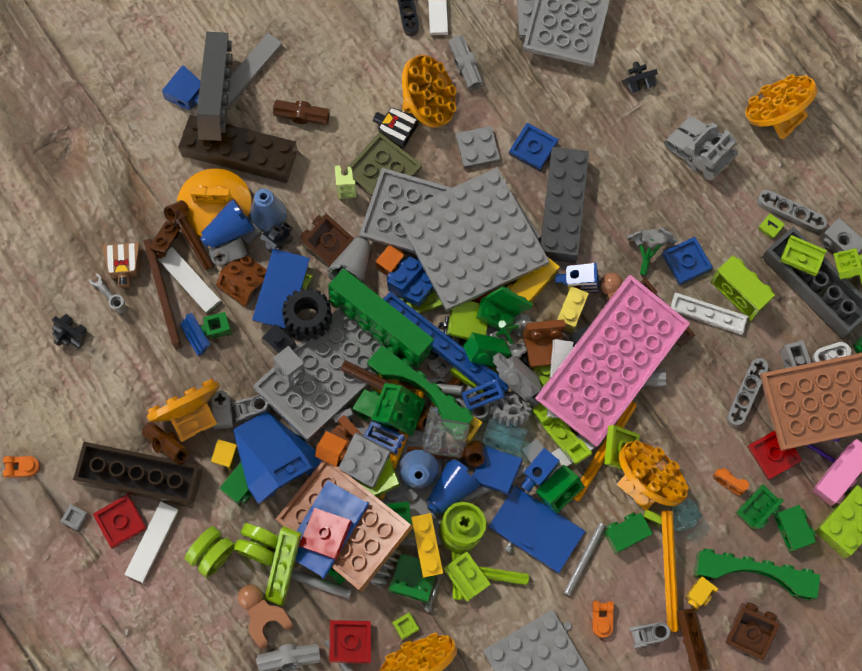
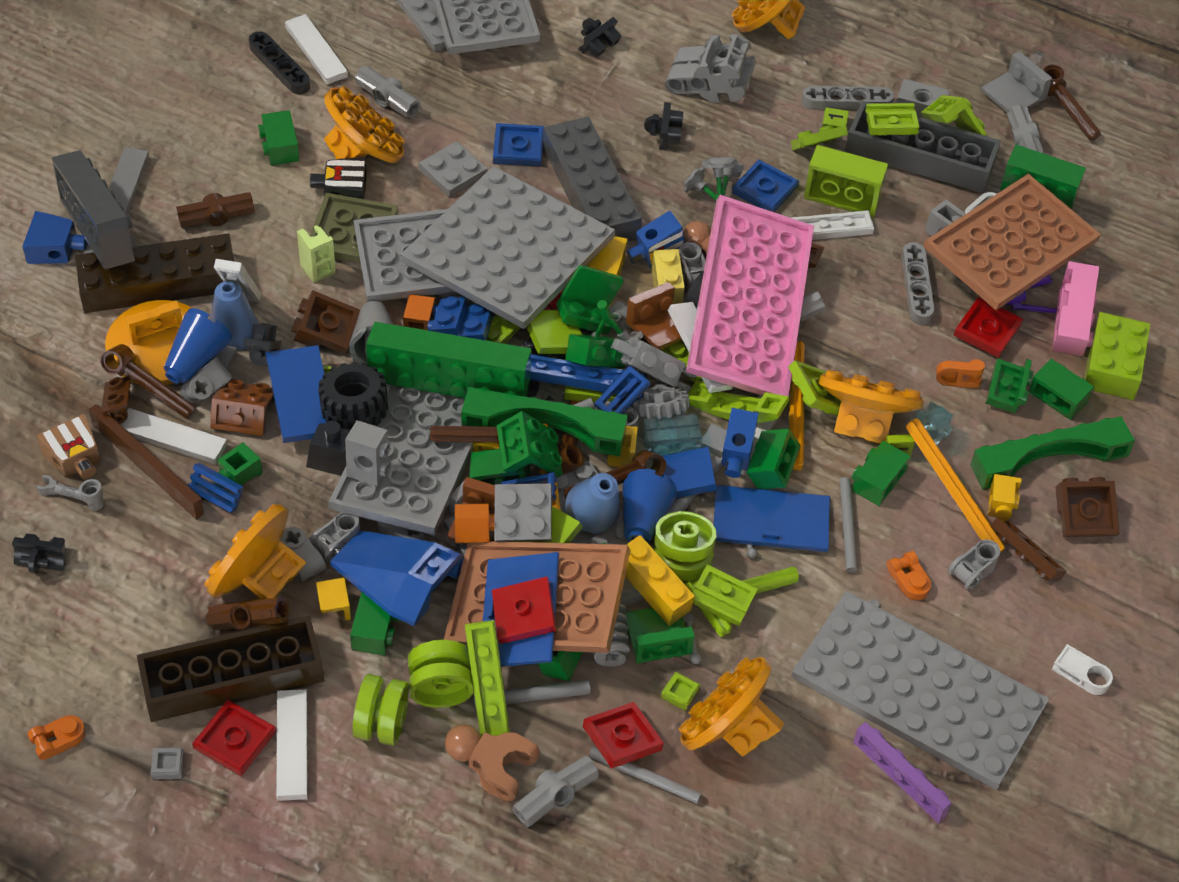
camera: 30 degrees left, 20 degrees down
clear bracket [422,406,470,458] -> none
none -> white tile [214,259,261,303]
none -> green brick [258,110,300,166]
none -> black hips [644,102,684,150]
none -> light grey piece [679,242,706,291]
none -> lime plate [790,125,848,150]

